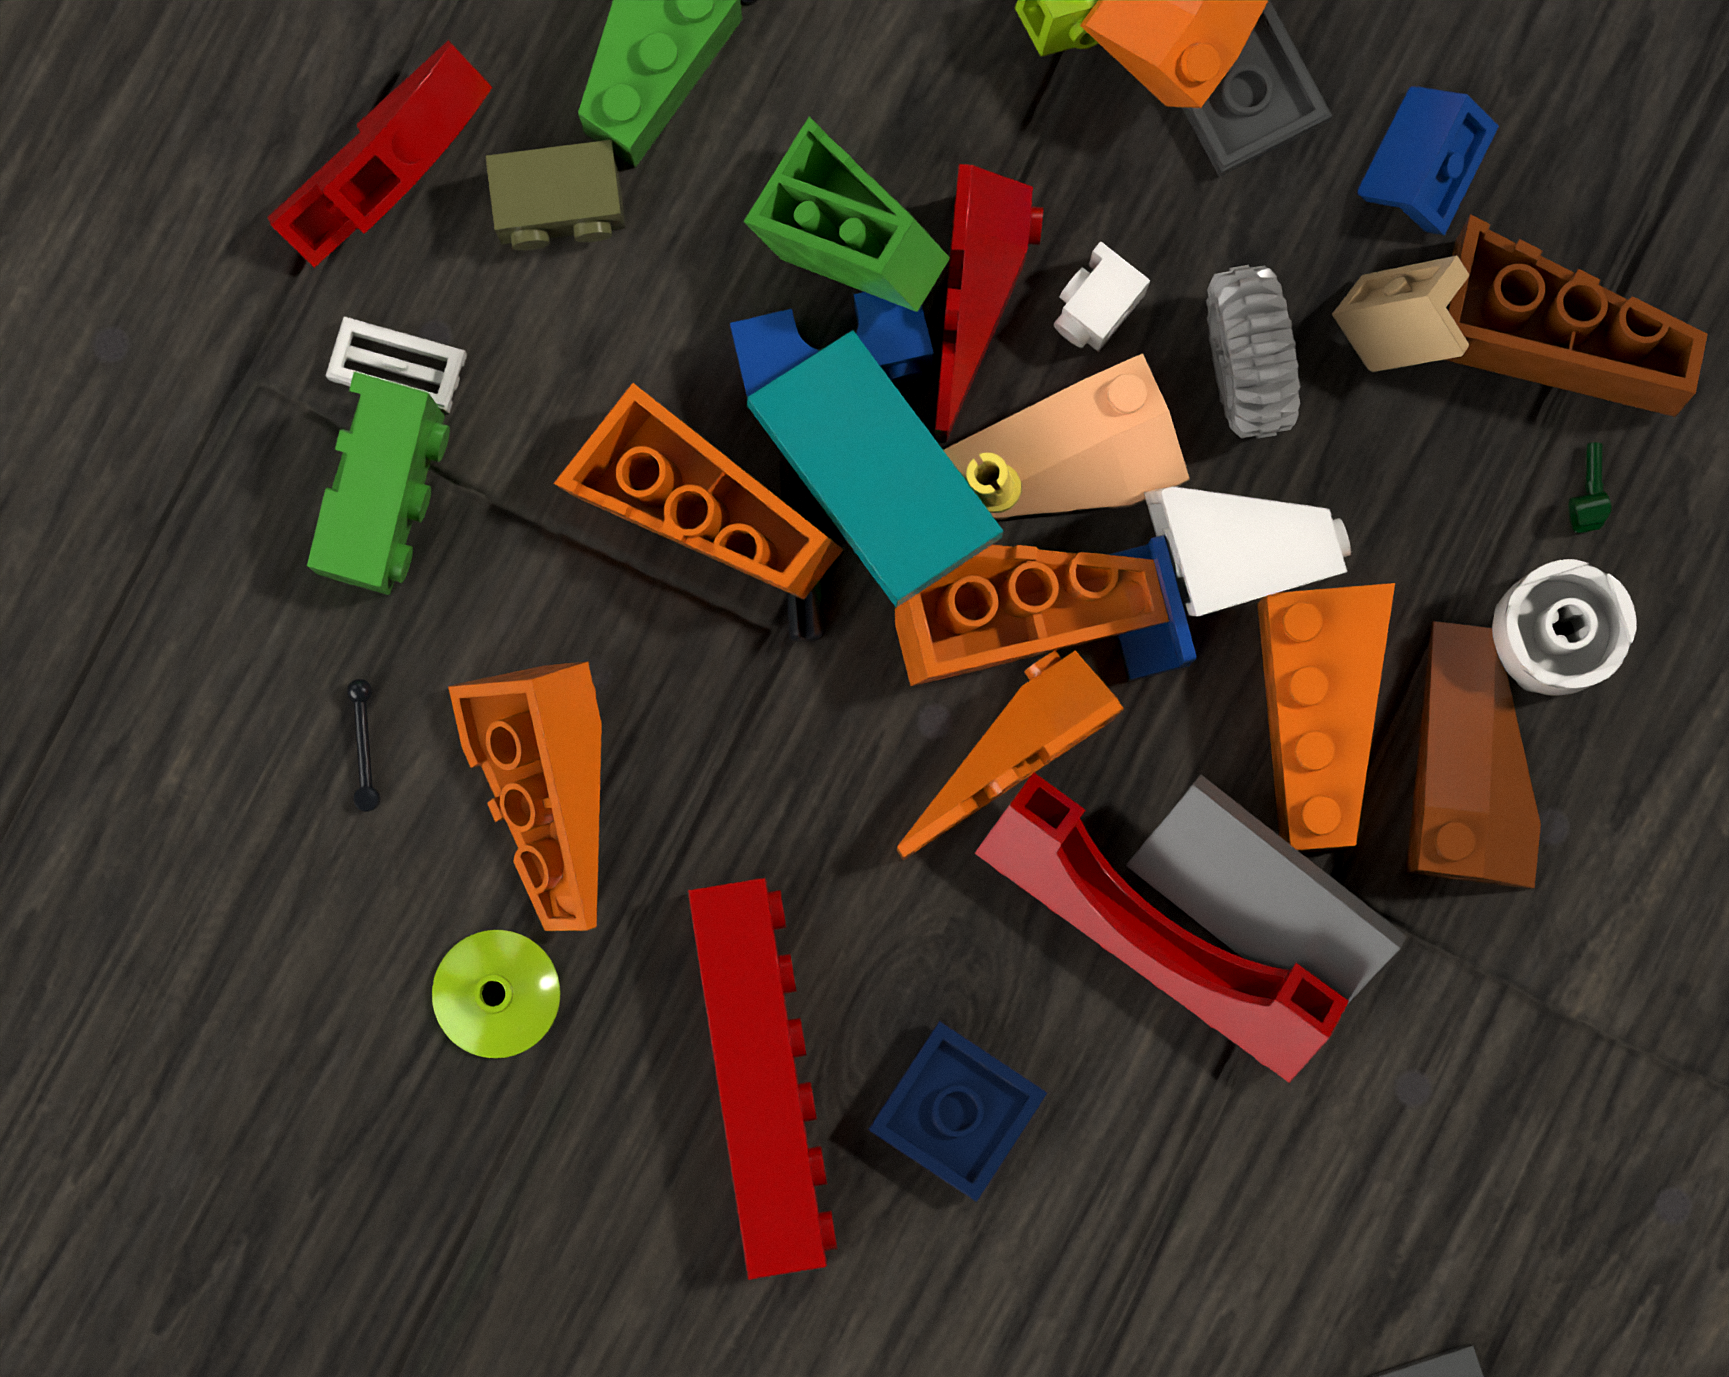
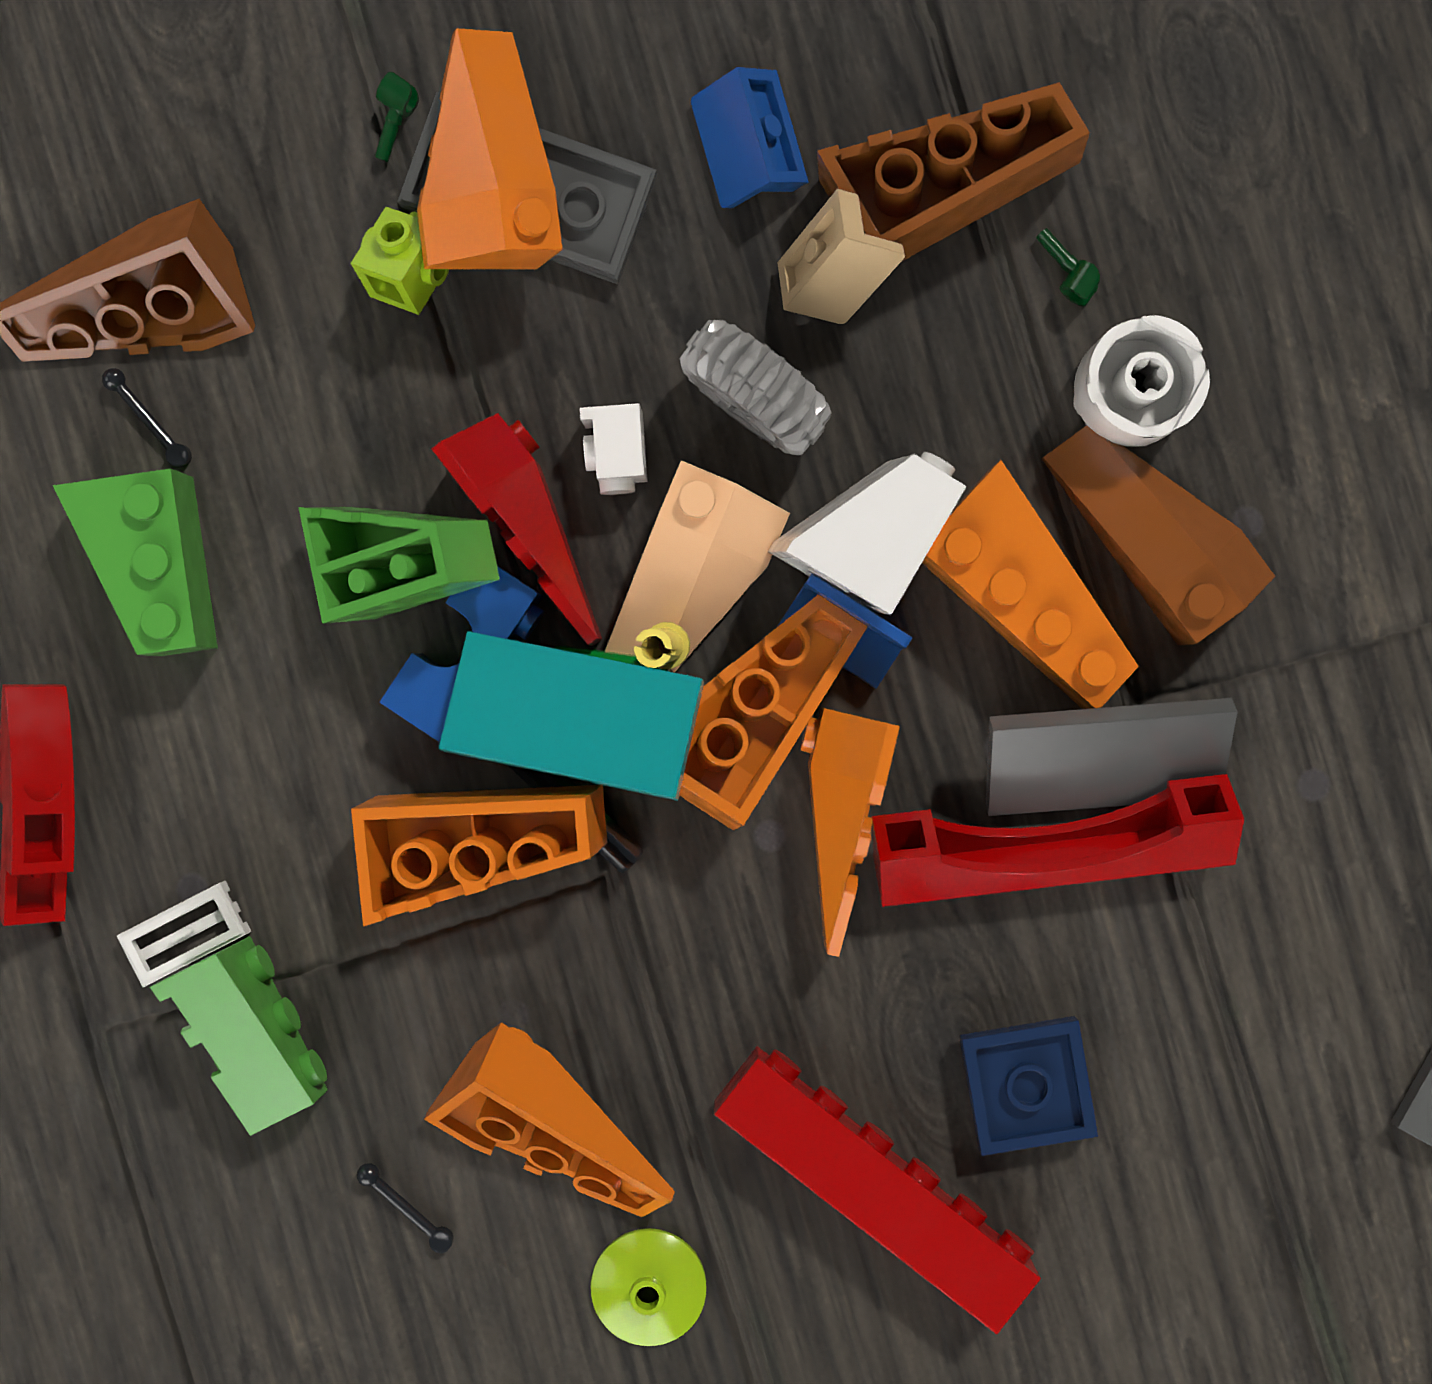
camera: 45 degrees left, 5 degrees up
olive brick [486,140,625,250] -> none

